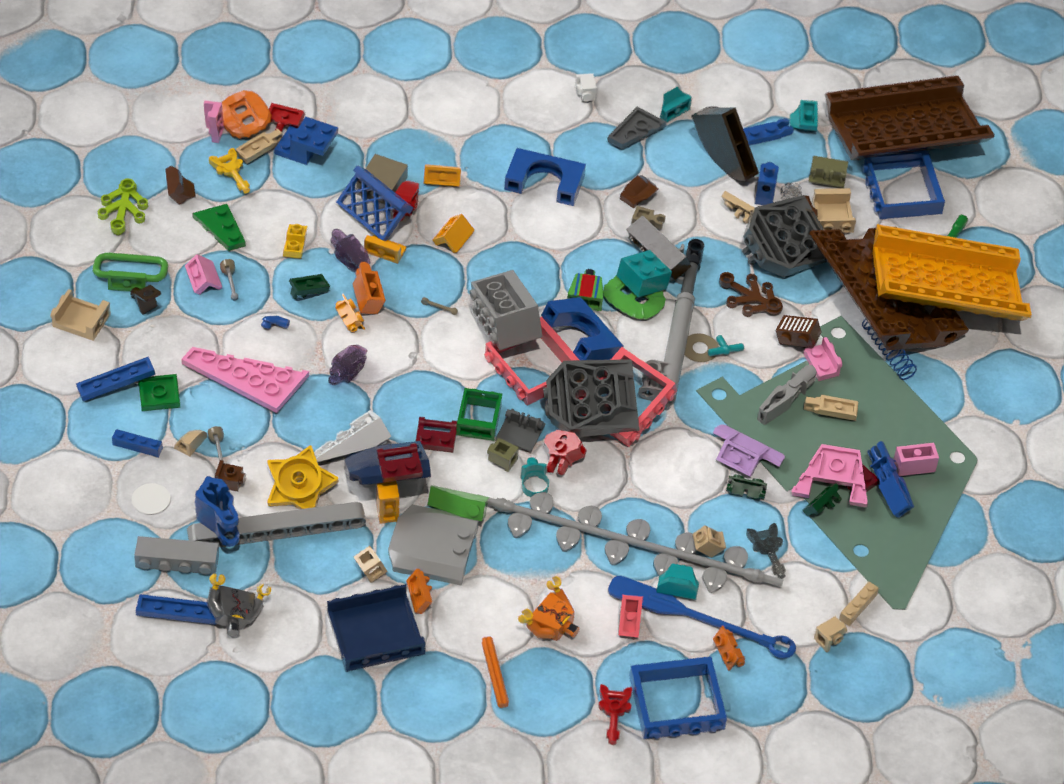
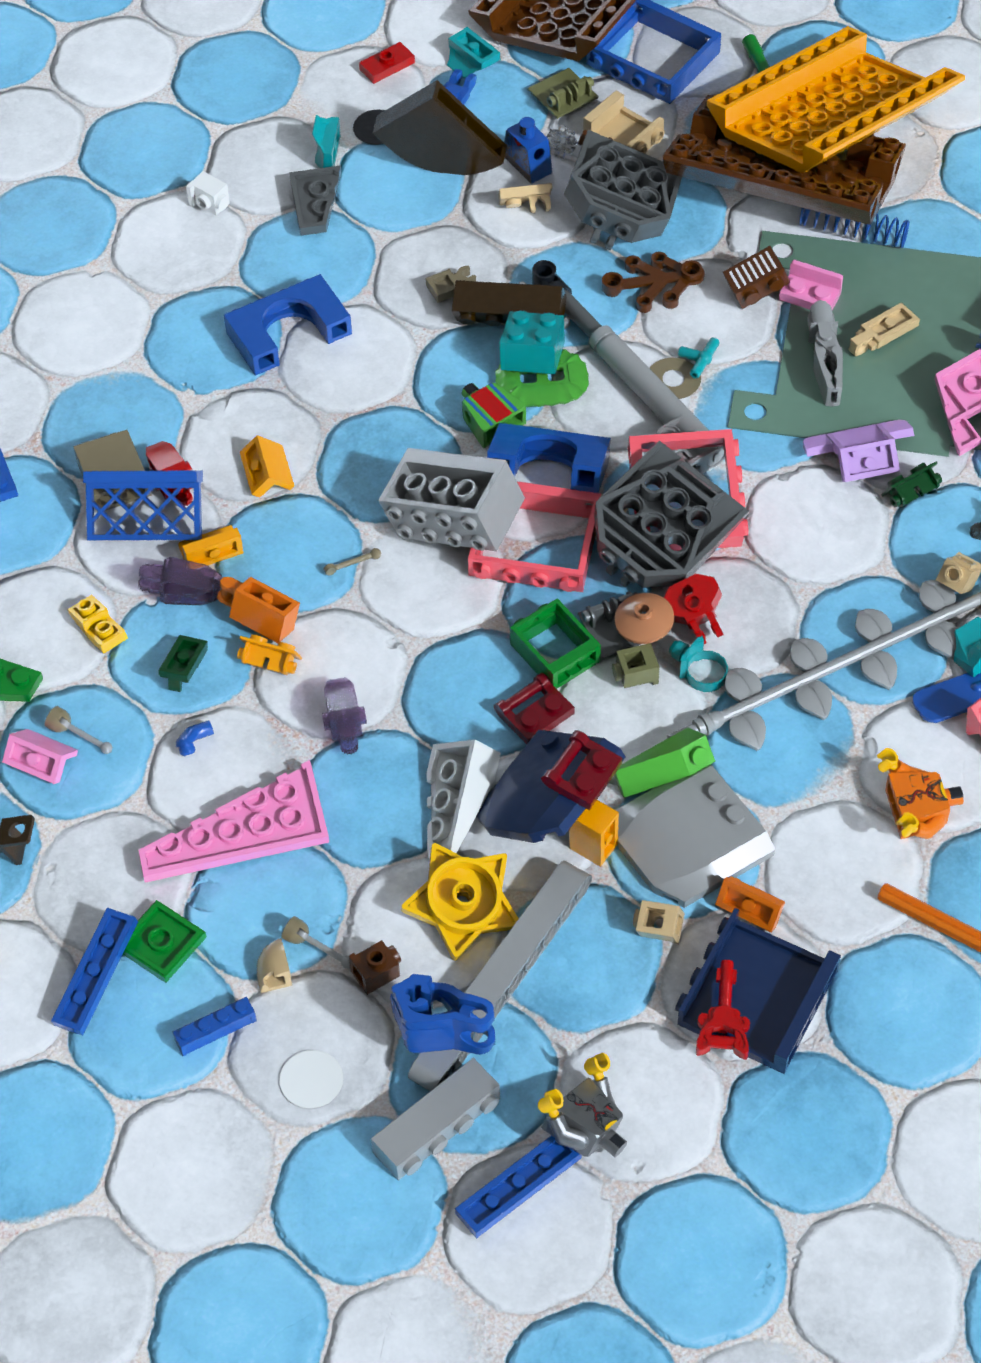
camera: 40 degrees left, 5 degrees up
light orange plate [424,164,461,186] -> none
reddish brown slope [620,175,659,208] -> none
none -> red plate [359,42,415,84]
none -> nougat dish [614,593,674,644]
none -> red piece [696,960,750,1060]

